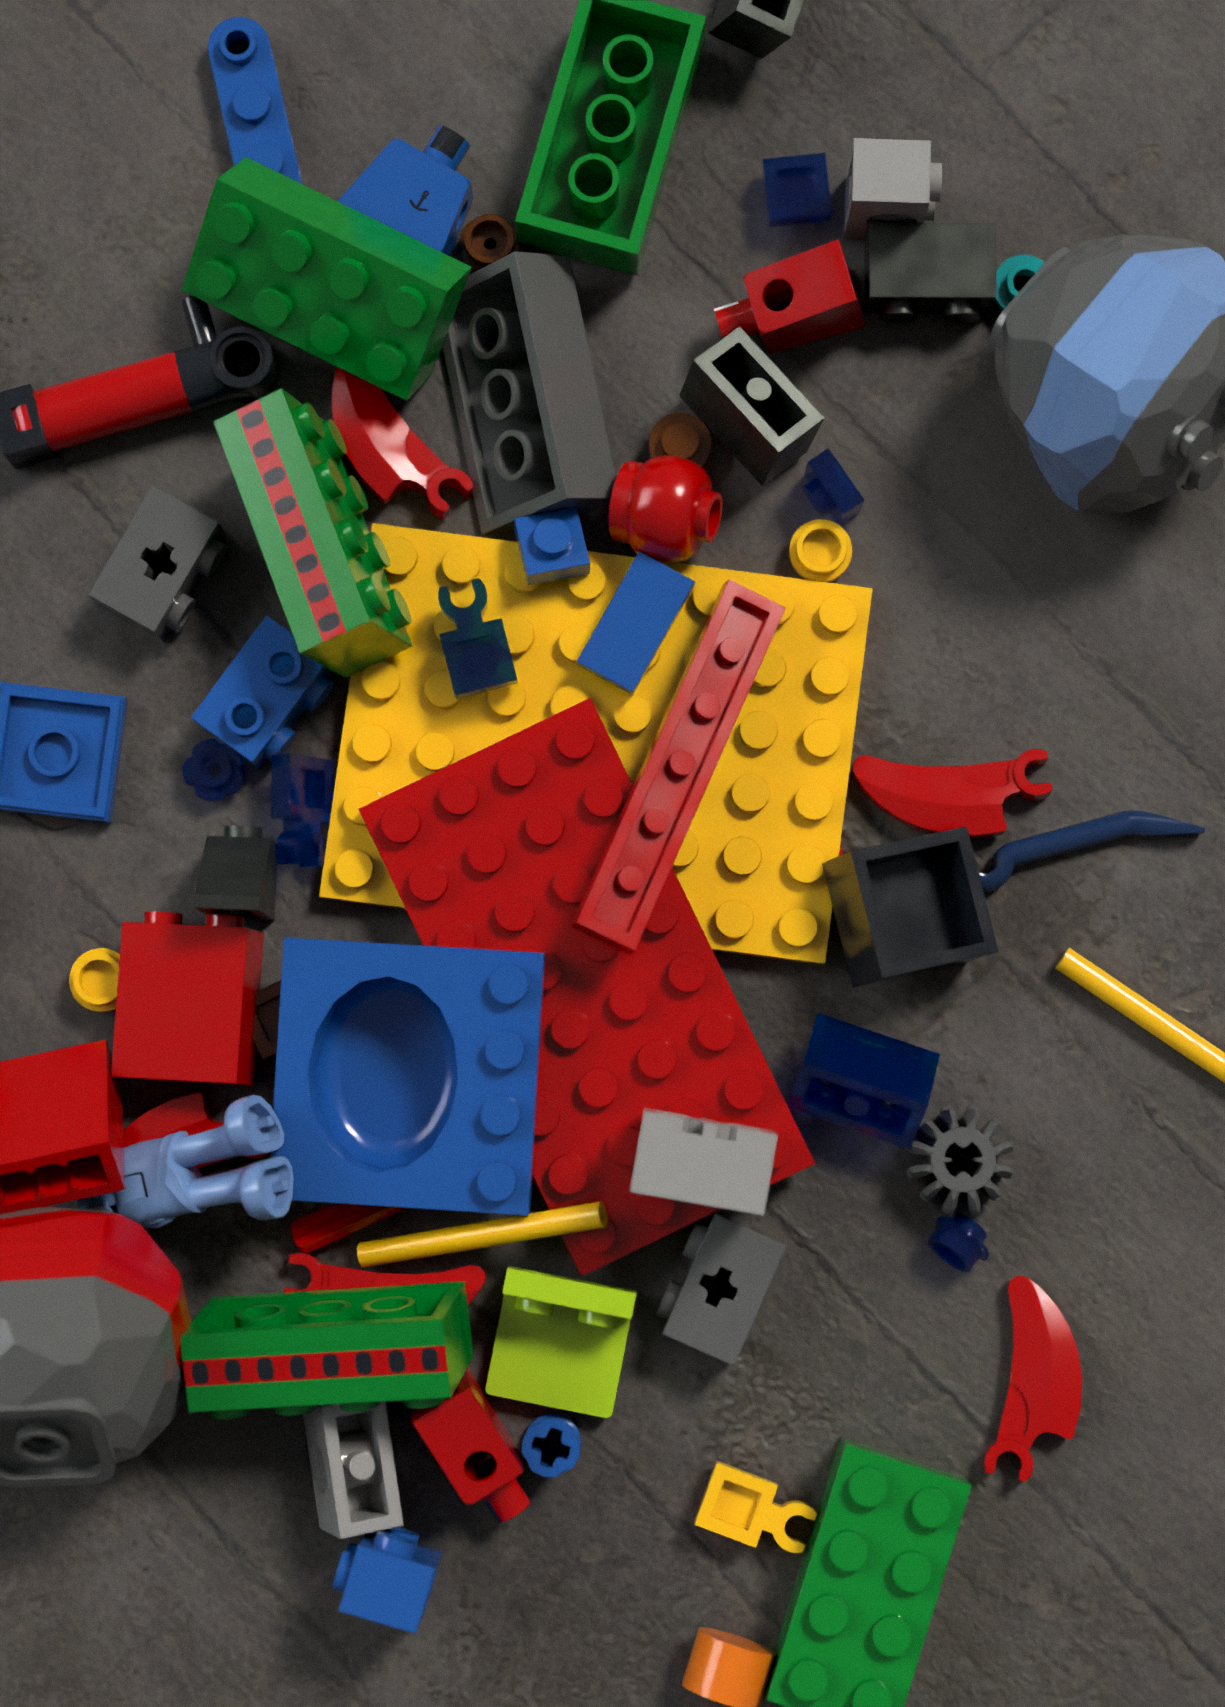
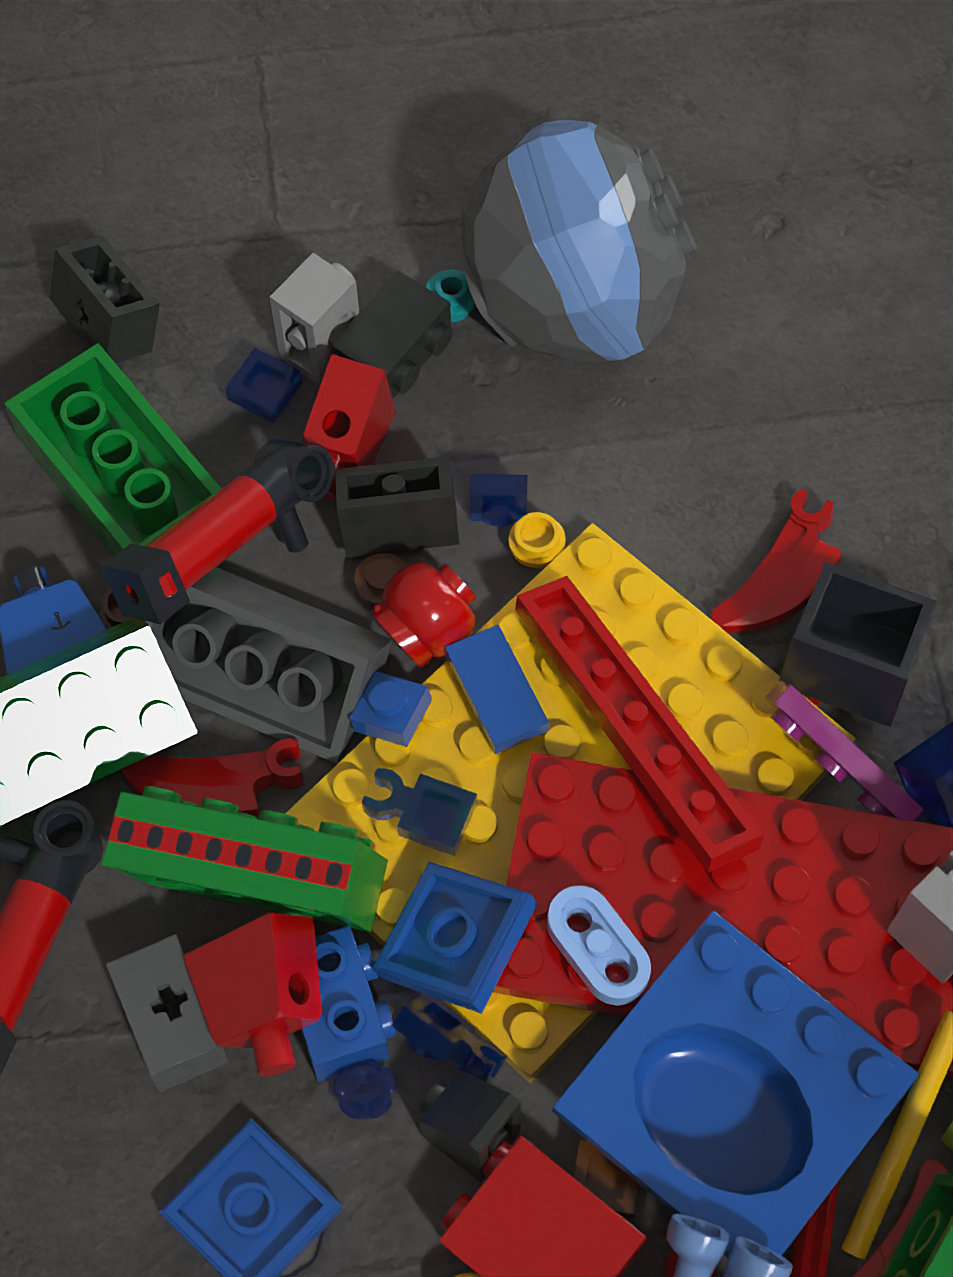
camera: 55 degrees left, 20 degrees down
dark blue piece [979,810,1205,892] -> none
none -> piece [101,439,335,624]
none -> red torso [184,912,322,1076]
none -> blue tile [372,862,538,1014]
none -> light blue plate [547,886,651,1005]
none -> magenta plate [765,680,924,821]

